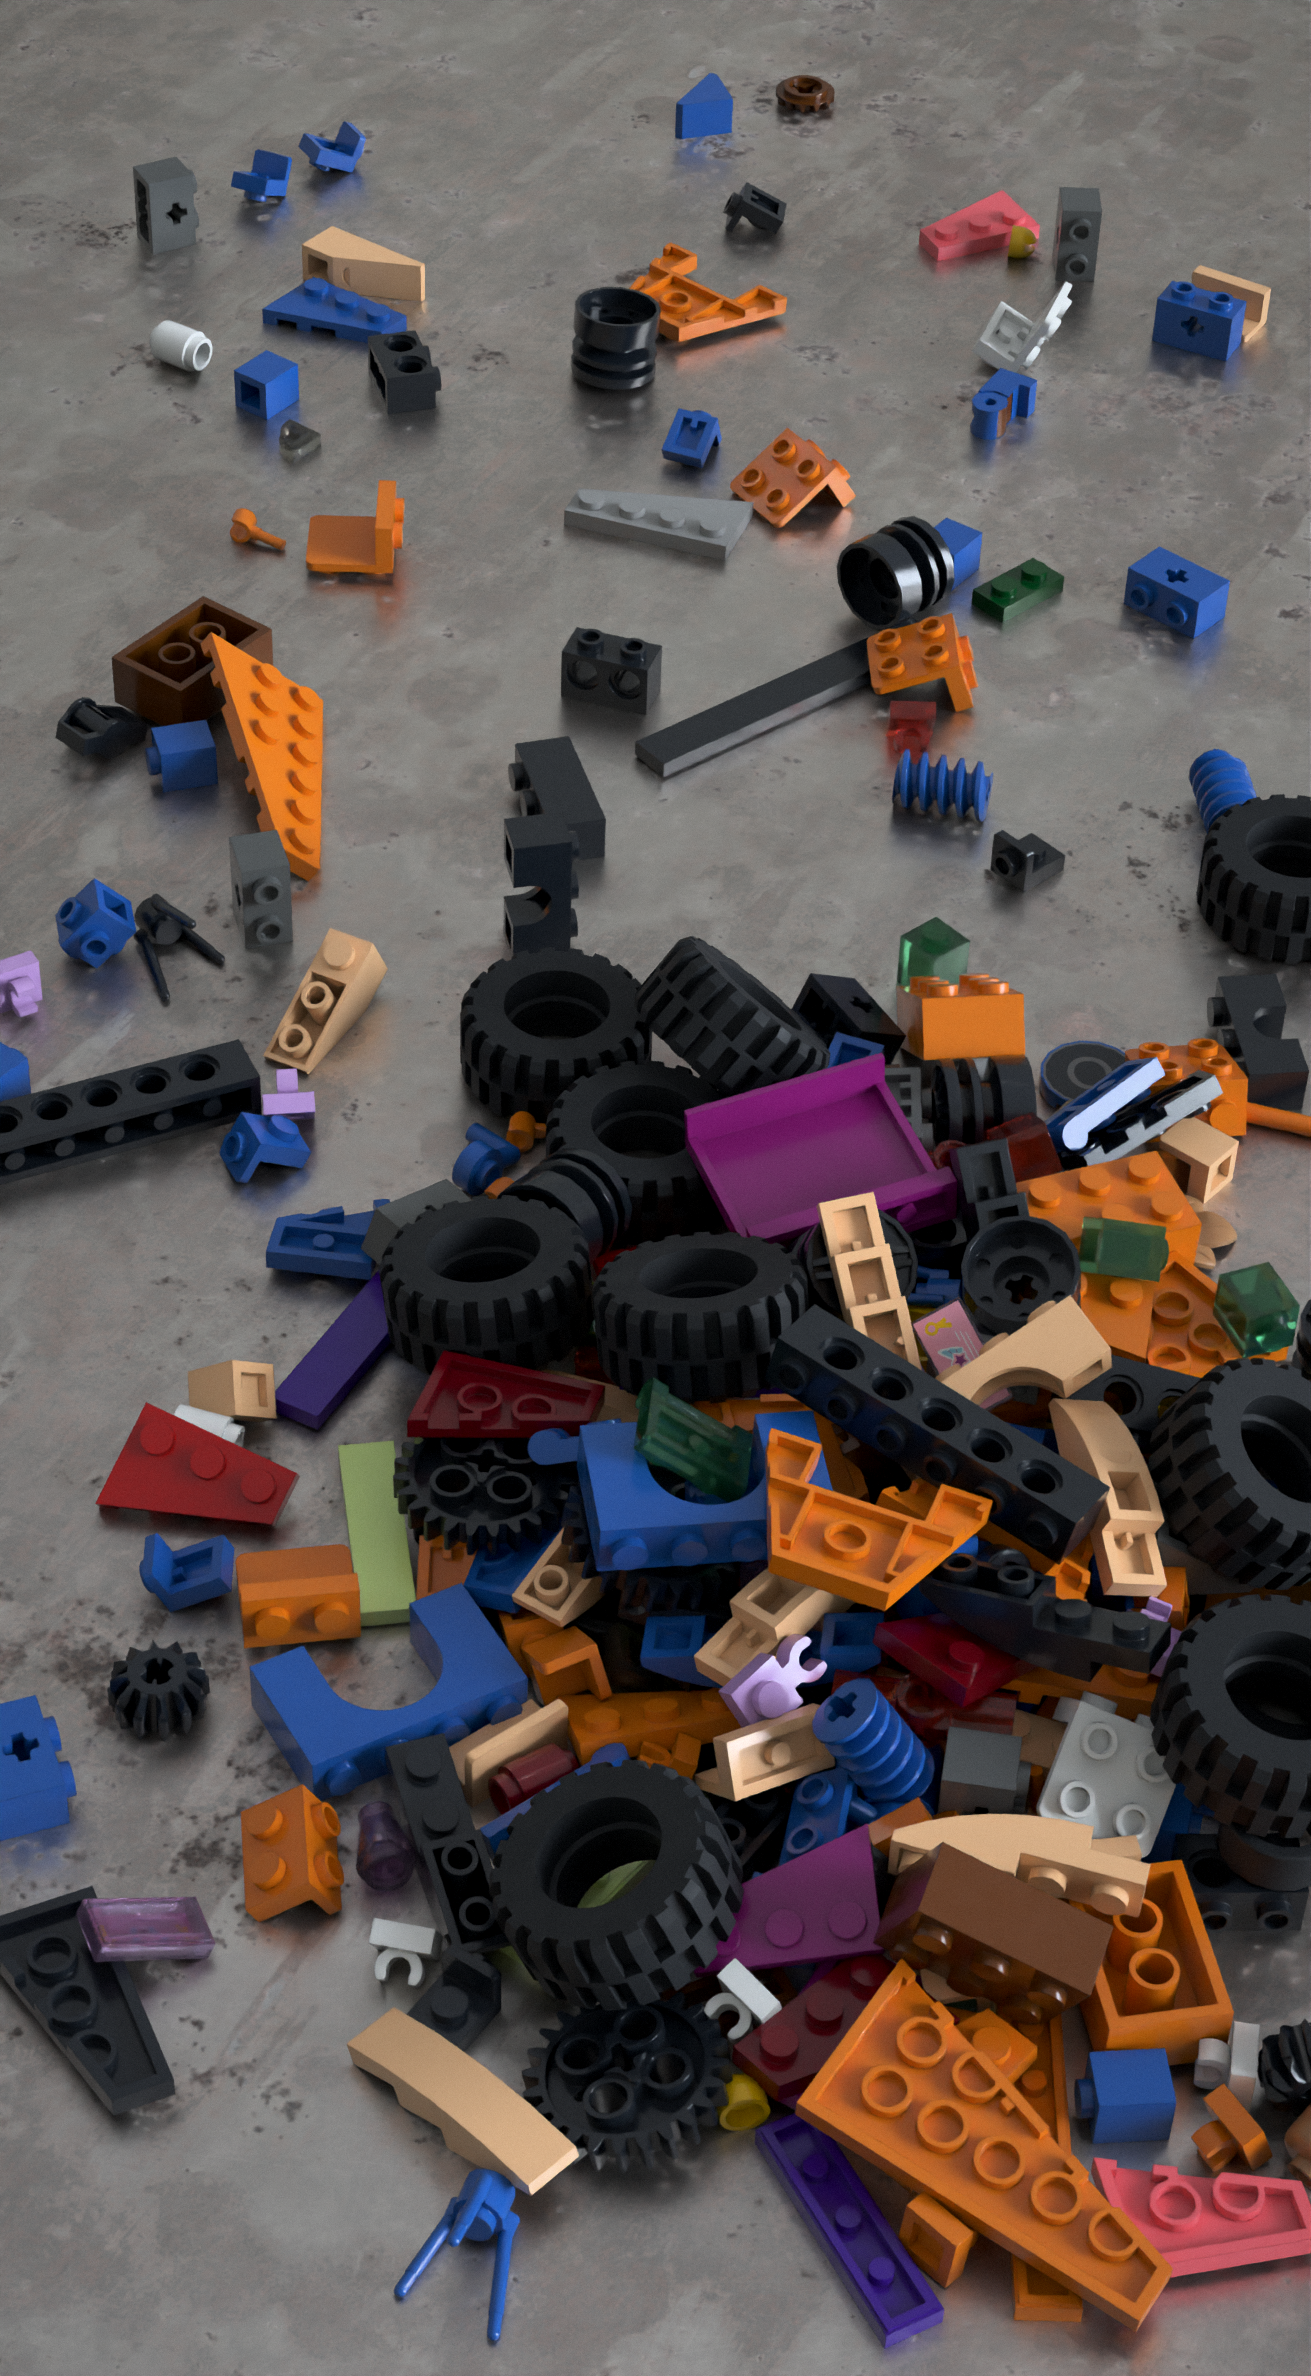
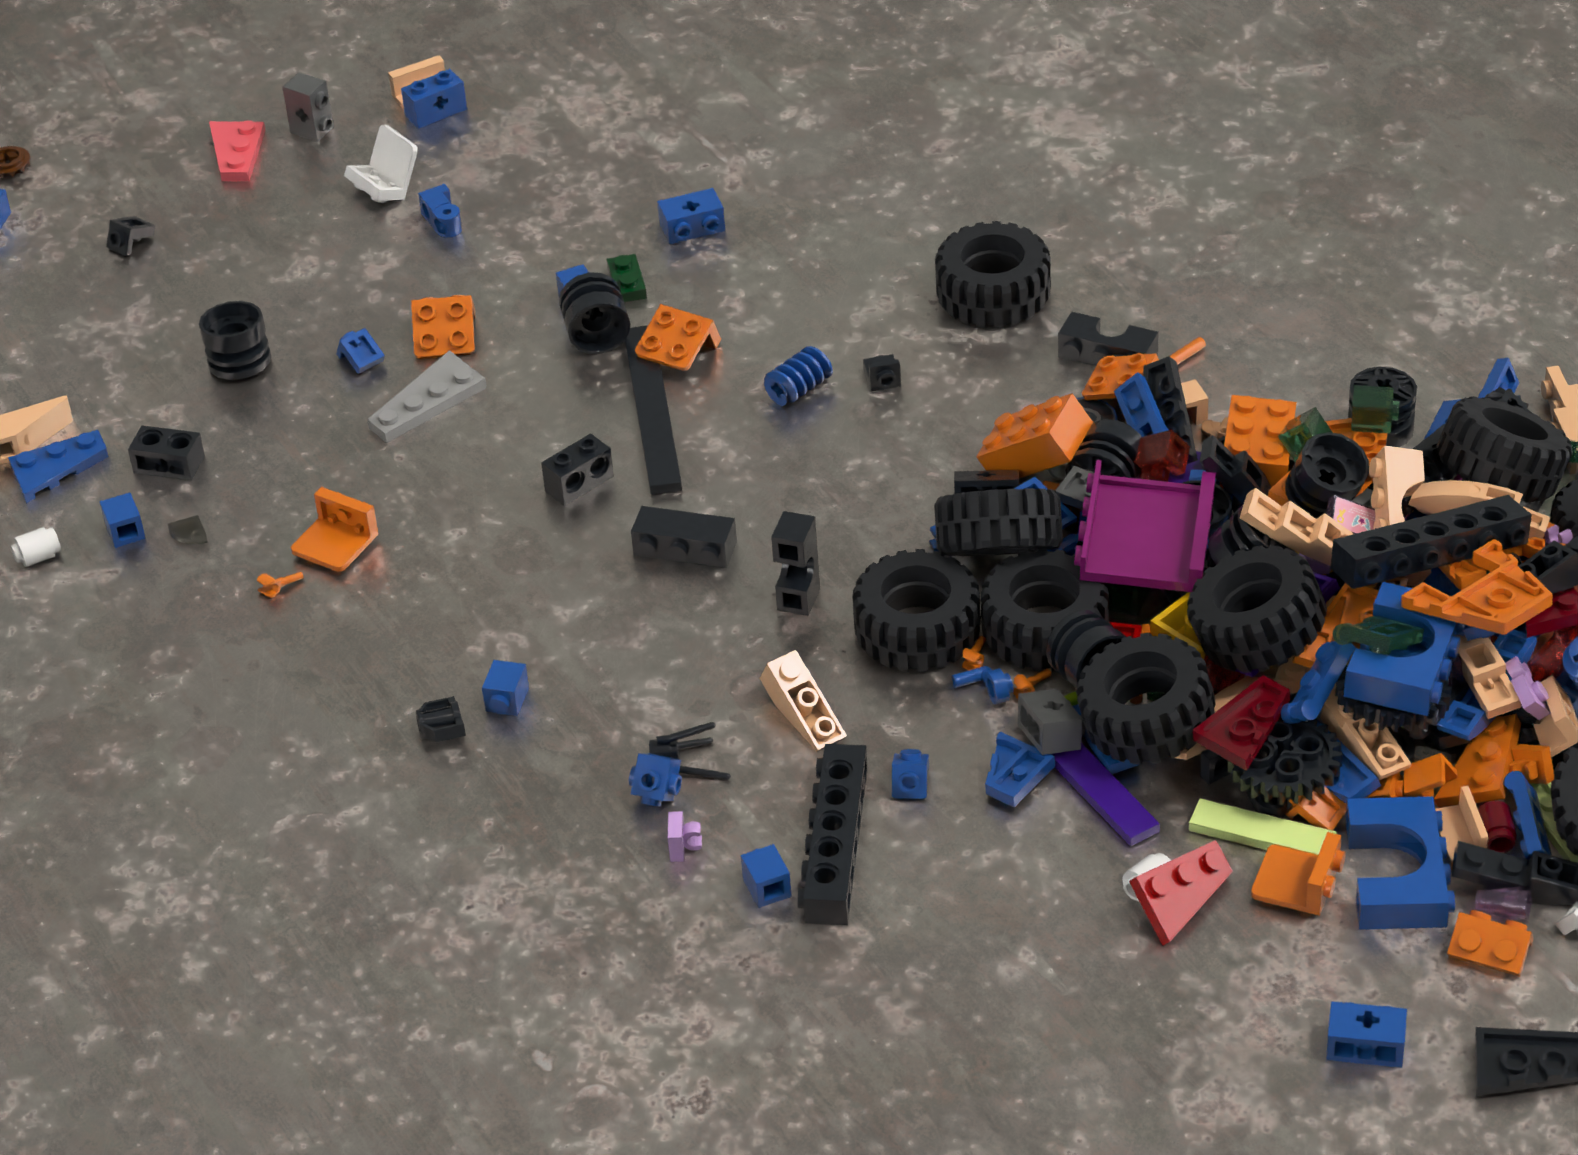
camera: 55 degrees left, 0 degrees up
clear purple tile [76,1897,216,1962] -> none
black gear [107,1640,210,1742] -> none
reddish brown brick [112,596,273,726] -> none
blue bracket [139,1533,235,1612] -> none
light nougat panel [188,1360,277,1422] -> none
orange wing [201,632,323,882] -> none
dark grey brick [229,830,293,949] -> none
lavender tile [262,1068,315,1121] -> none
orange wing [628,242,787,342] -> none
clear red tile [887,701,936,752] -> none
clear green brick [897,917,970,986] -> none
yellow hinge [1008,225,1037,259] -> none
blue piece [1189,749,1257,834] -> none

